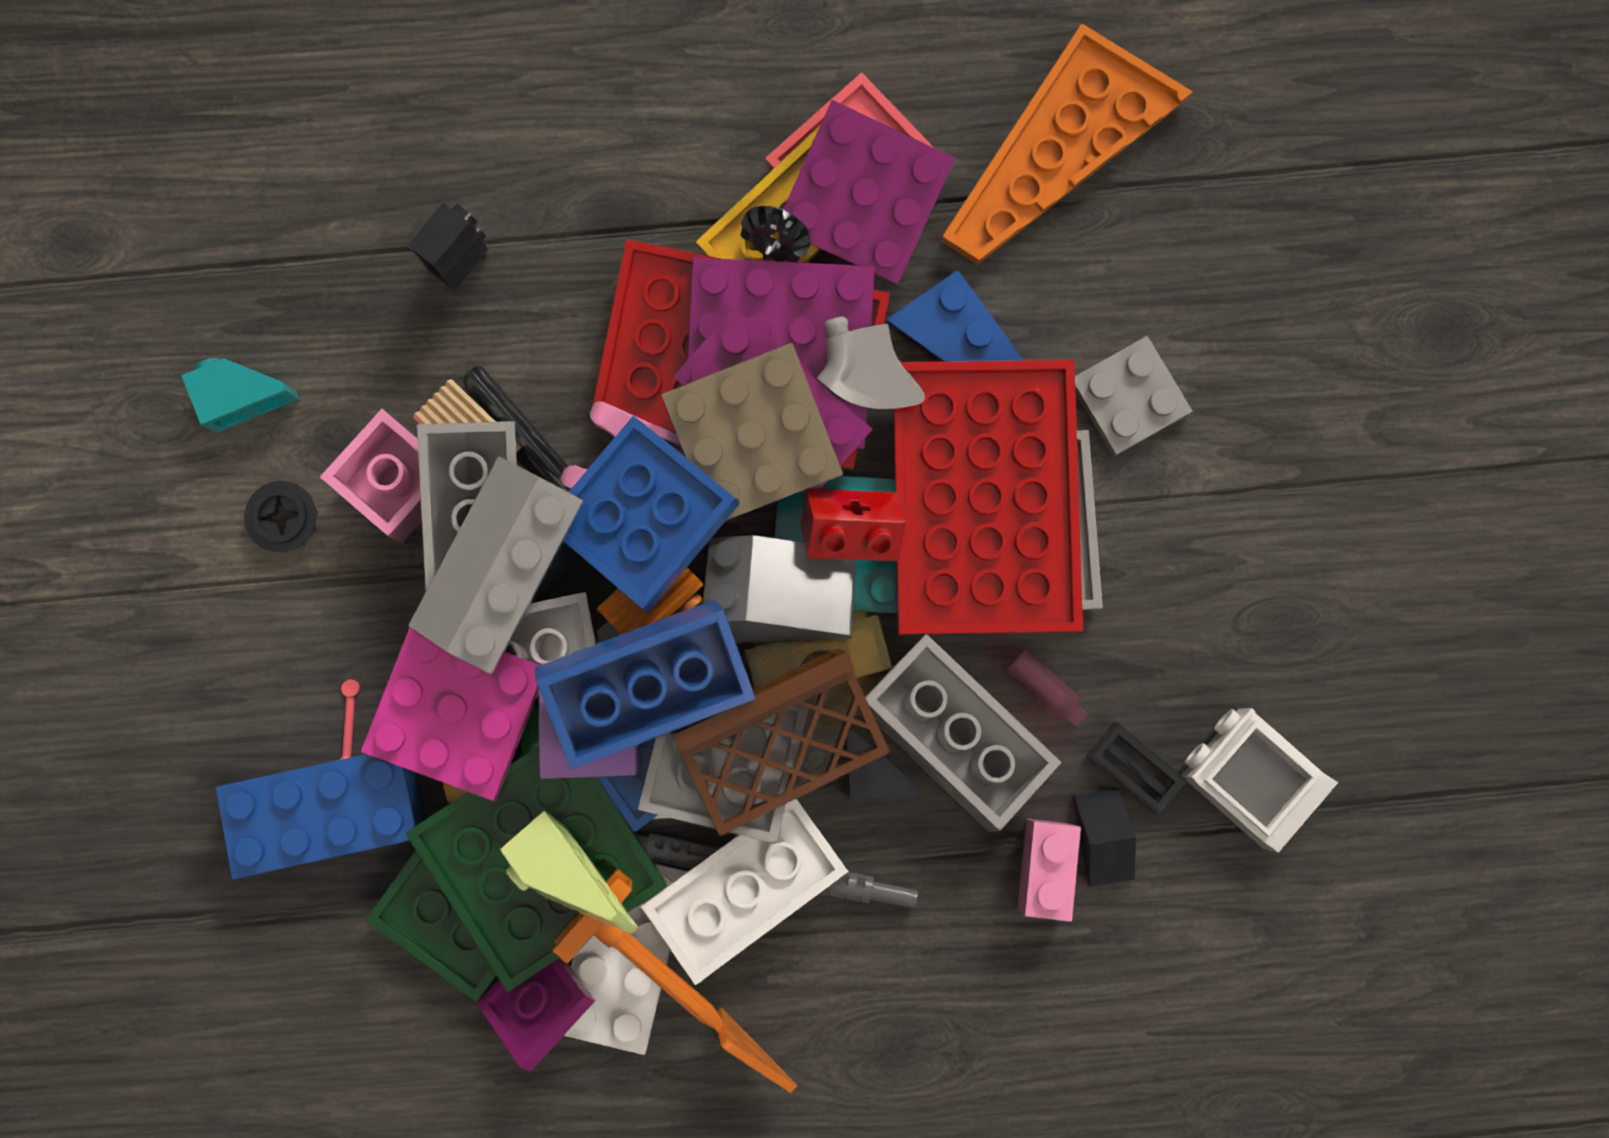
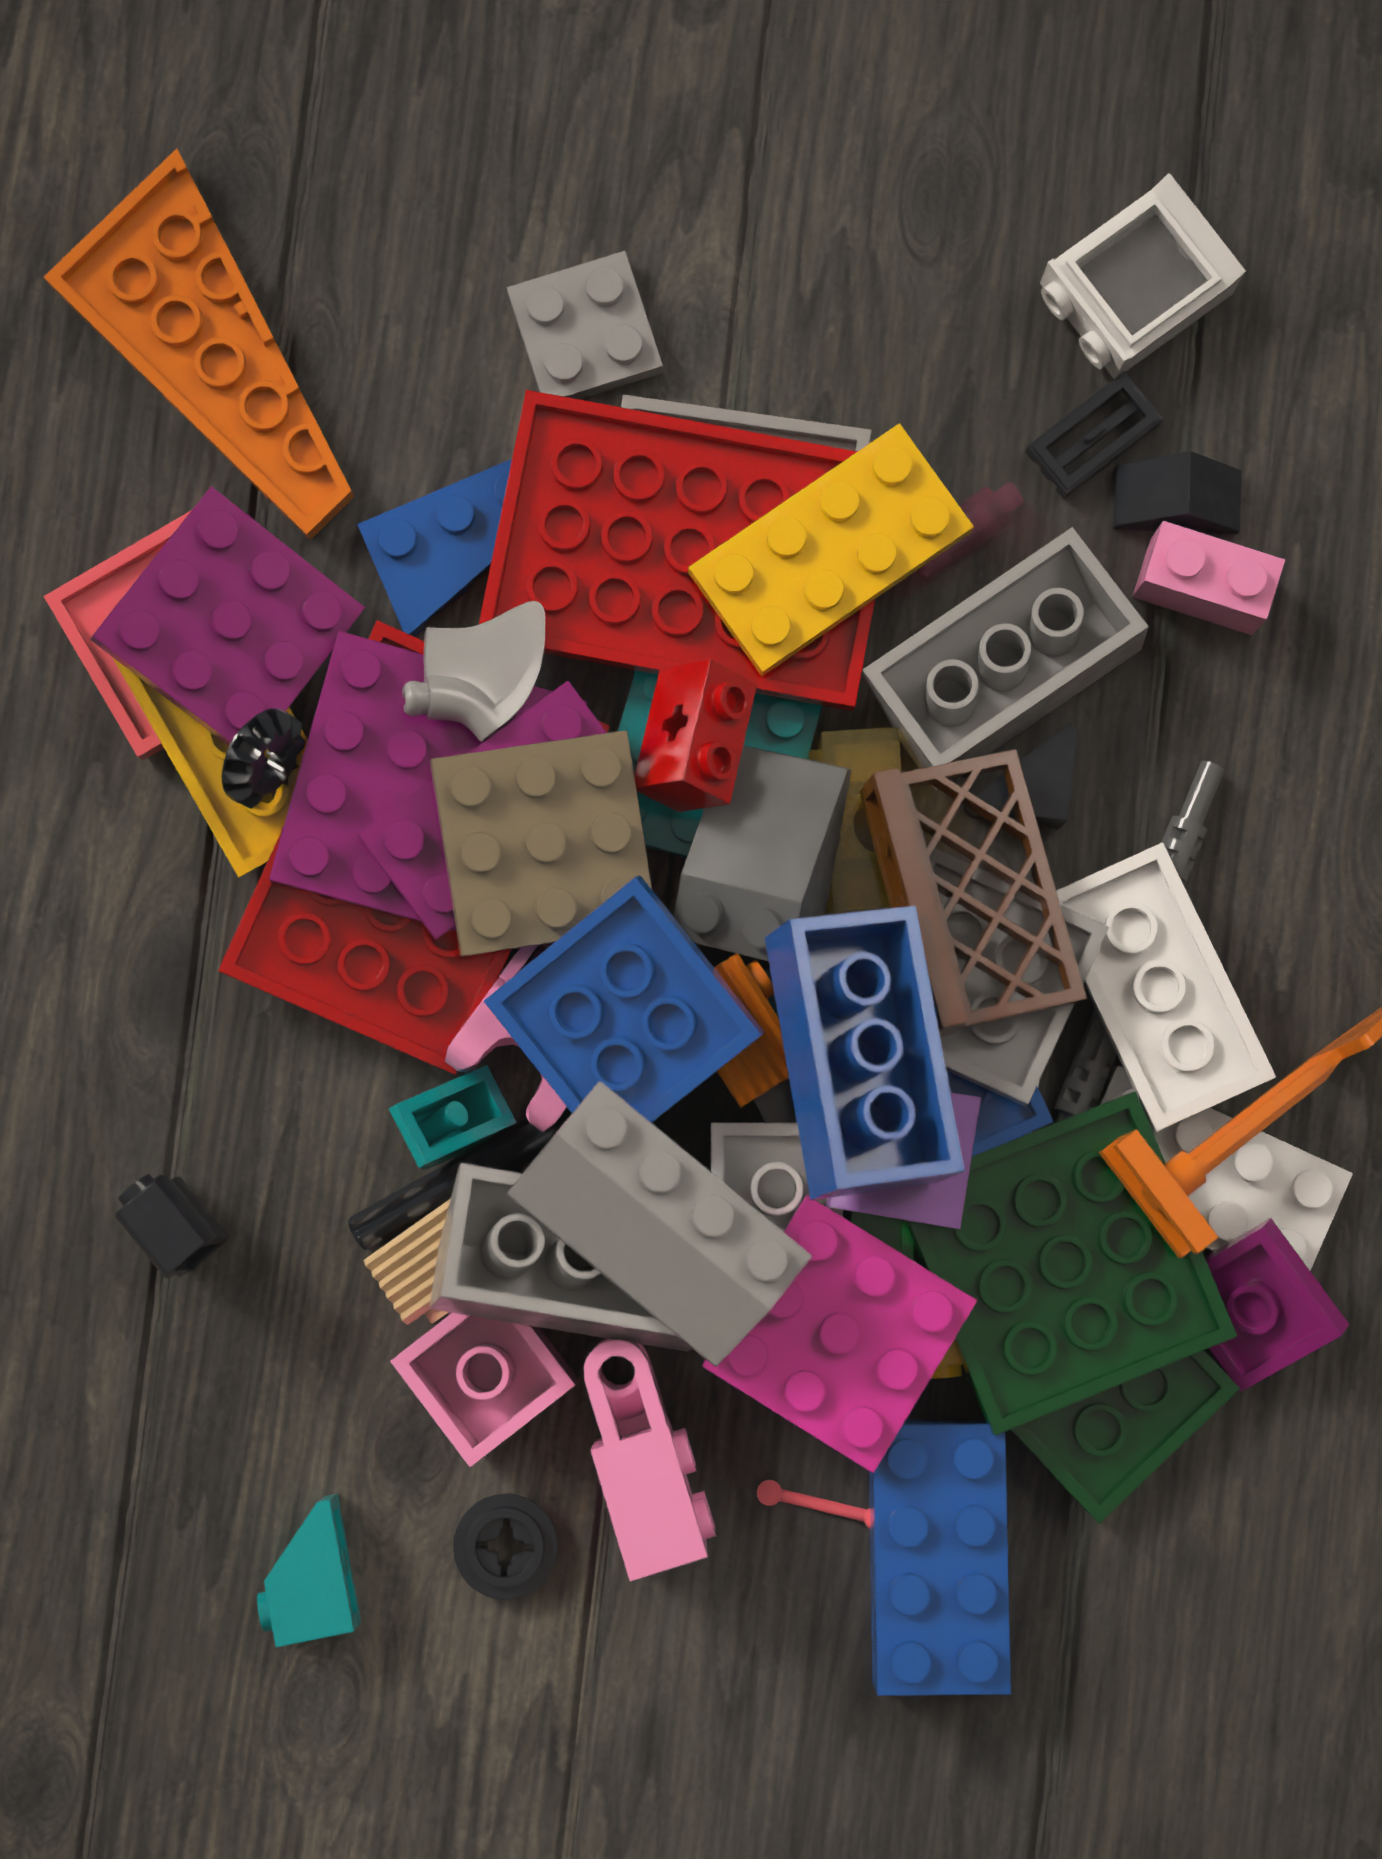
camera: 75 degrees left, 0 degrees up
yellowish green slope [500,811,638,935] -> none
none -> teal slope [389,1065,517,1170]
none -> bright pink brick [584,1338,716,1581]
none -> yellow plate [688,423,974,676]

